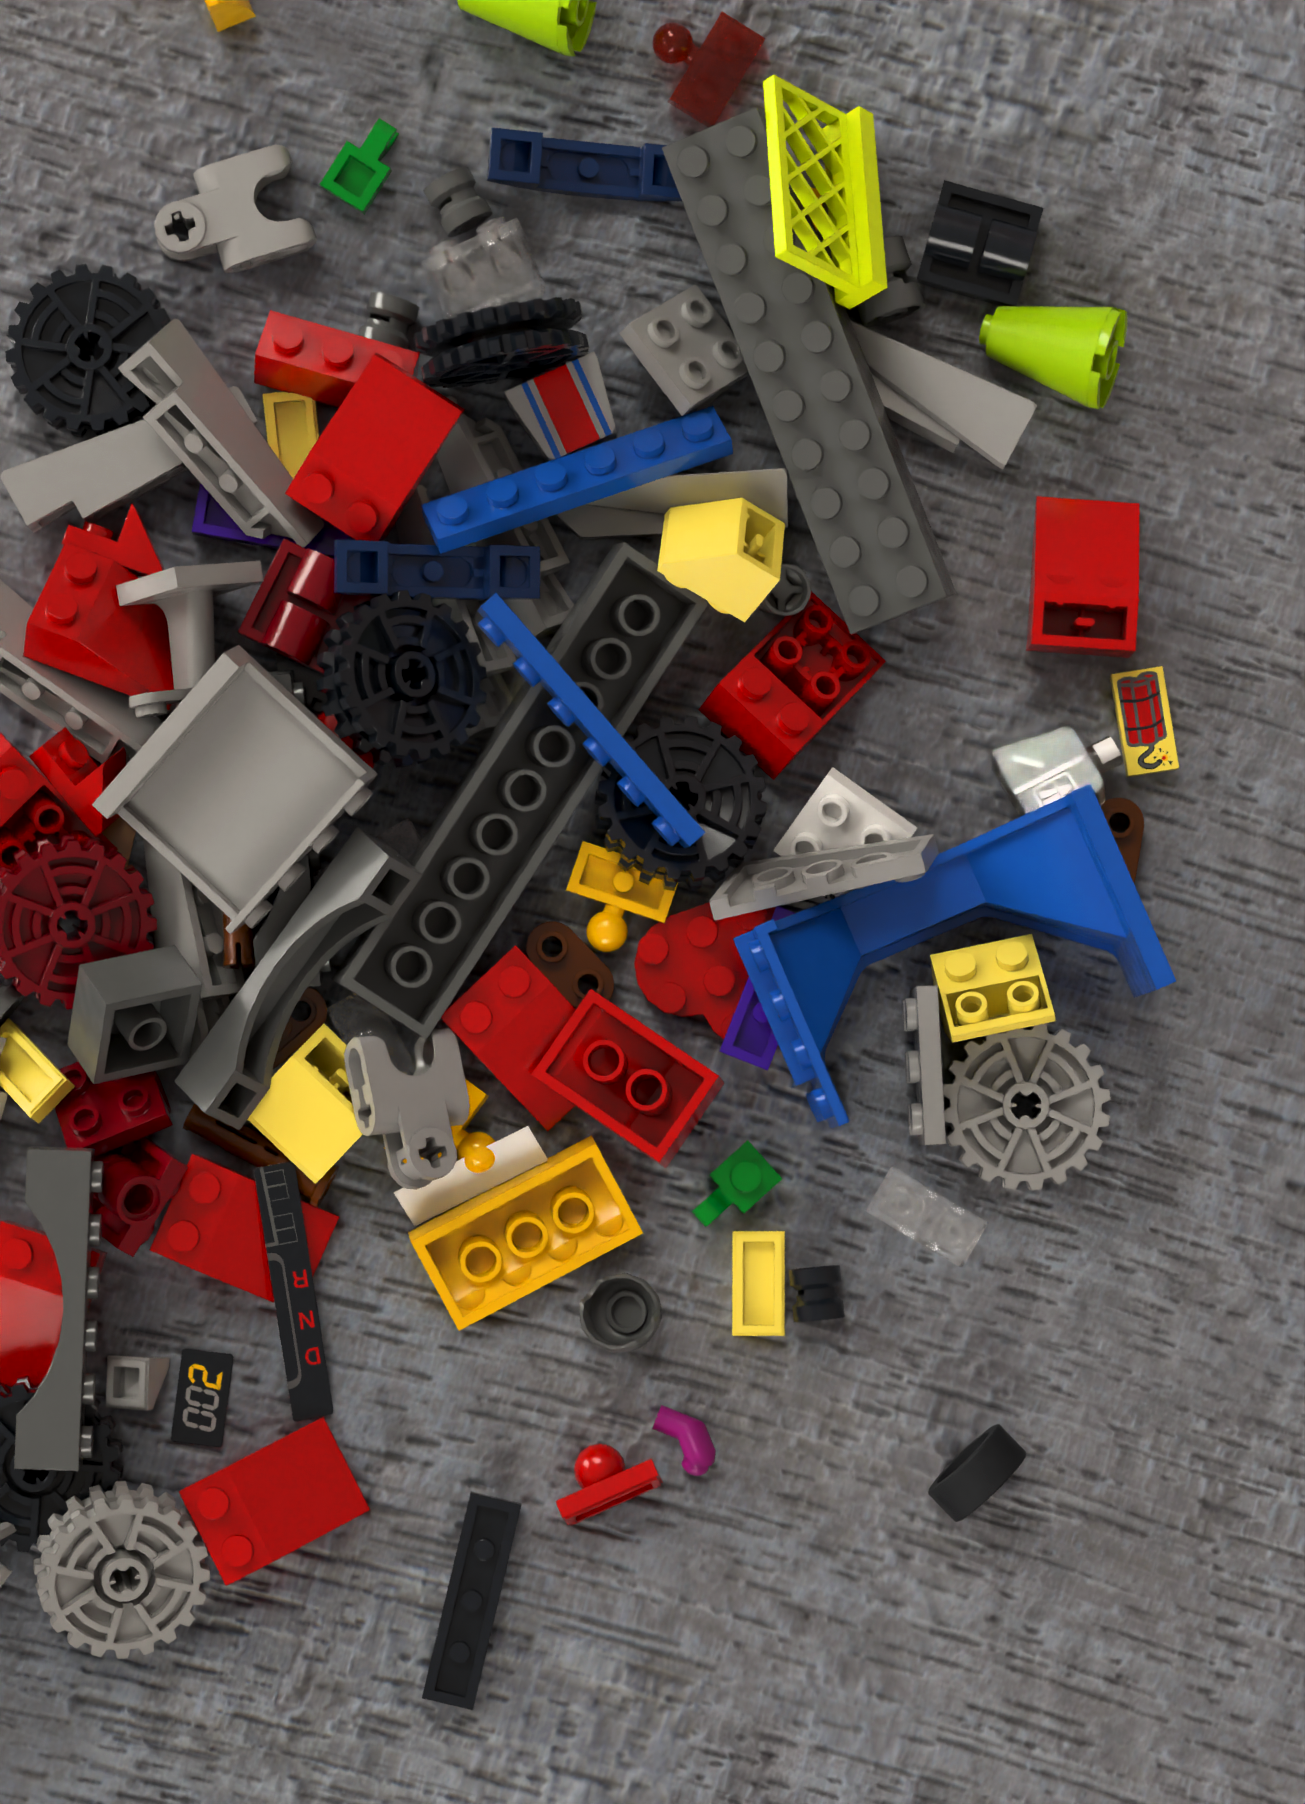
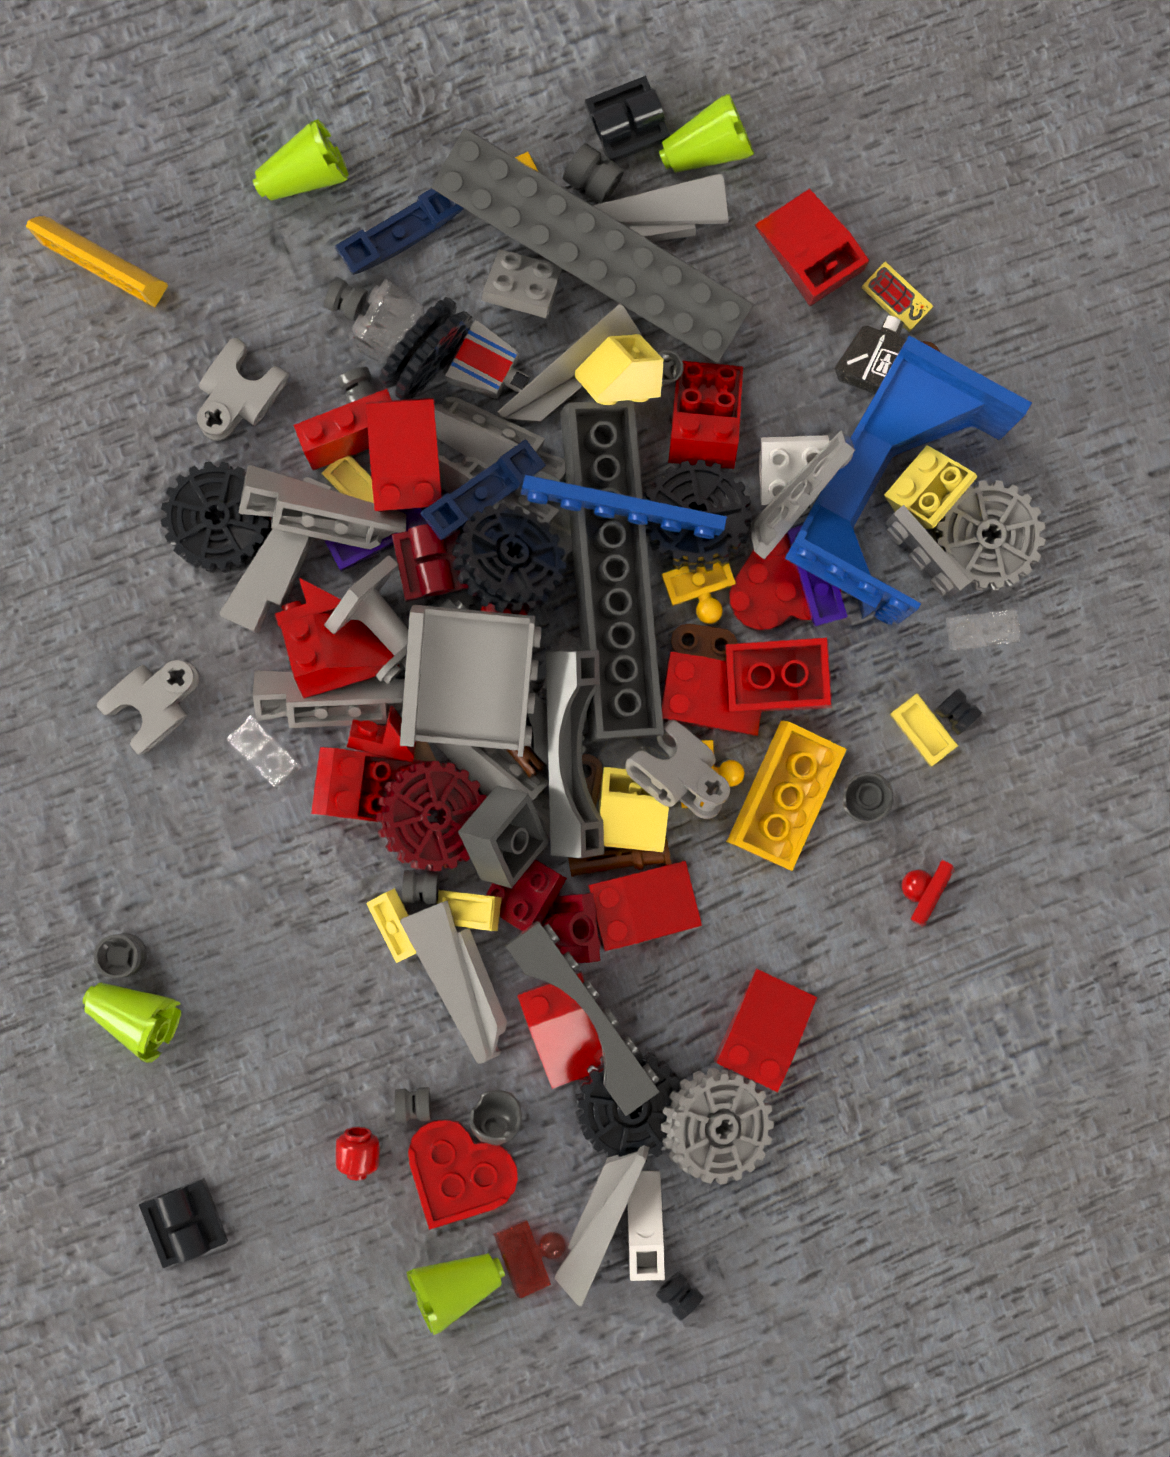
camera: 35 degrees left, 0 degrees up
light grey slope [106,1355,170,1410] -> none
black sticker [171,1348,234,1447] -> none
black sticker [254,1161,333,1422] -> none
green plate [319,118,399,215] -> none
white sticker [393,1126,548,1226] -> none
blue plate [421,406,733,554] -> none
black plate [422,1491,522,1710] -> none
clear red plate [652,12,766,128] -> none
magenta arm [652,1405,716,1476] -> none
green plate [692,1140,782,1227] -> none
neon yellow fence [763,75,888,310] -> none
black tyre [928,1424,1026,1522] -> none

